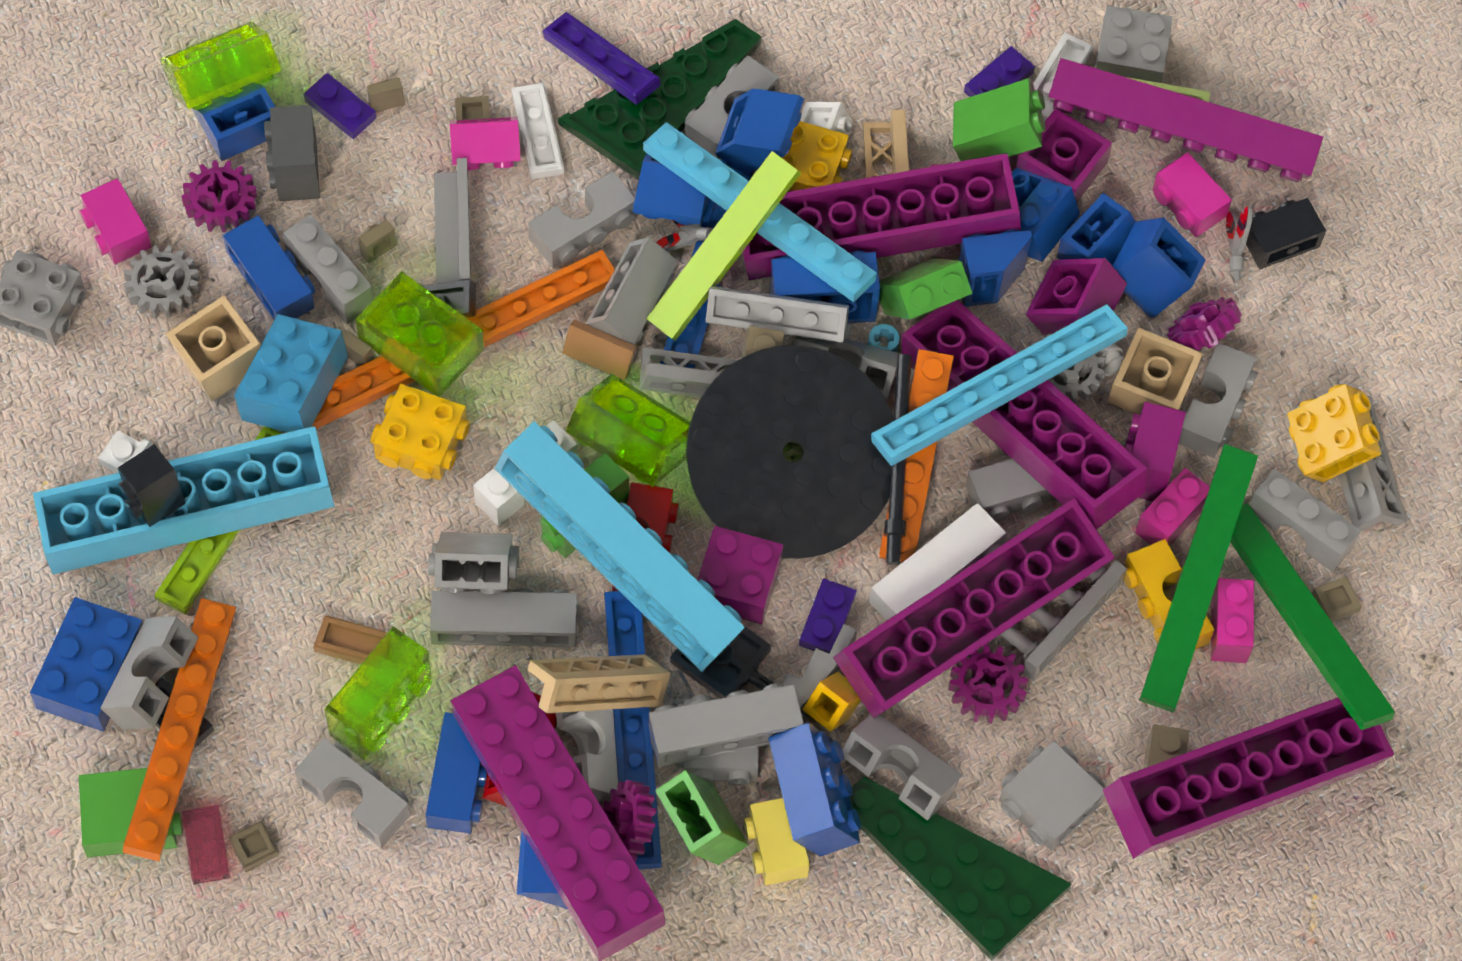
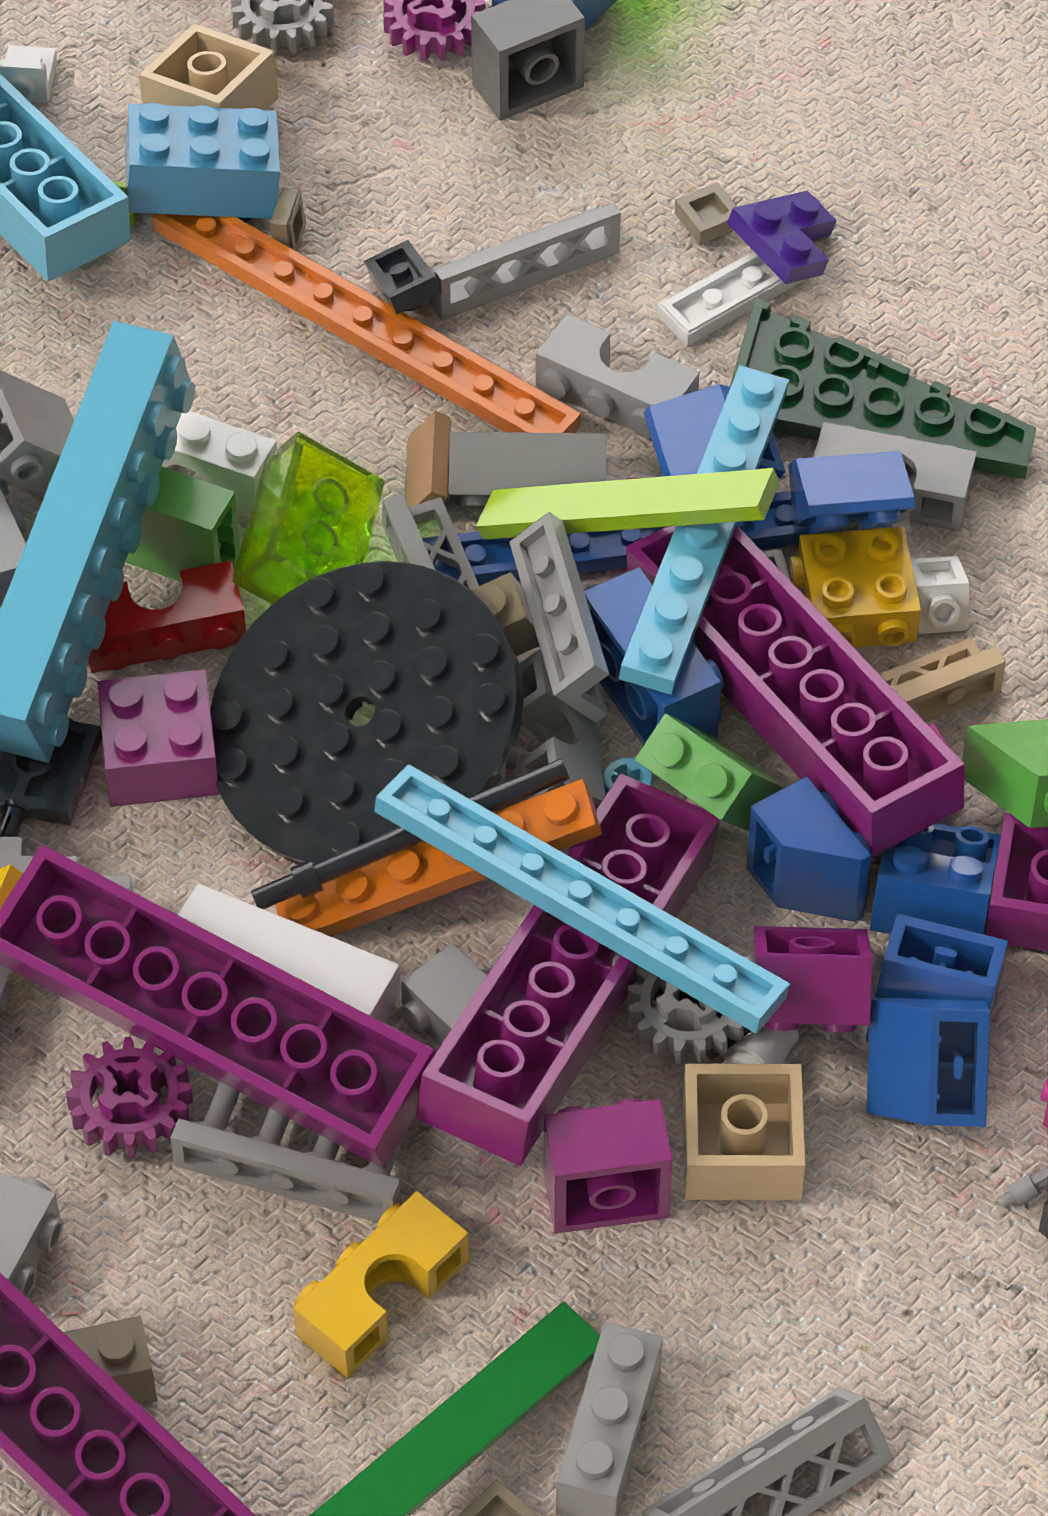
camera: 70 degrees right, 10 degrees down
blue brick [223,215,316,320] -> none
light grey arch [283,214,375,324] -> none
dark purple plate [304,73,377,140] -> none
clear neon green brick [356,271,484,397] -> none
dark tan plate [359,219,397,263] -> none
dark tan tile [367,78,404,112] -> none
yellow brick [370,383,471,481] -> none
dark pink brick [450,117,521,170] -> none
dark purple tile [543,12,660,105] -> none
dark purple plate [799,578,857,654] -> none
dark pink brick [1135,468,1209,546] -> none
green tile [1139,444,1258,713] -> none
magenta gear [1167,297,1242,351] -> none
light grey arch [1179,343,1258,458] -> none
dark pink brick [1211,578,1254,663] -> none
yellow brick [1287,384,1382,483] -> none
none -> dark purple plate [727,190,837,284]

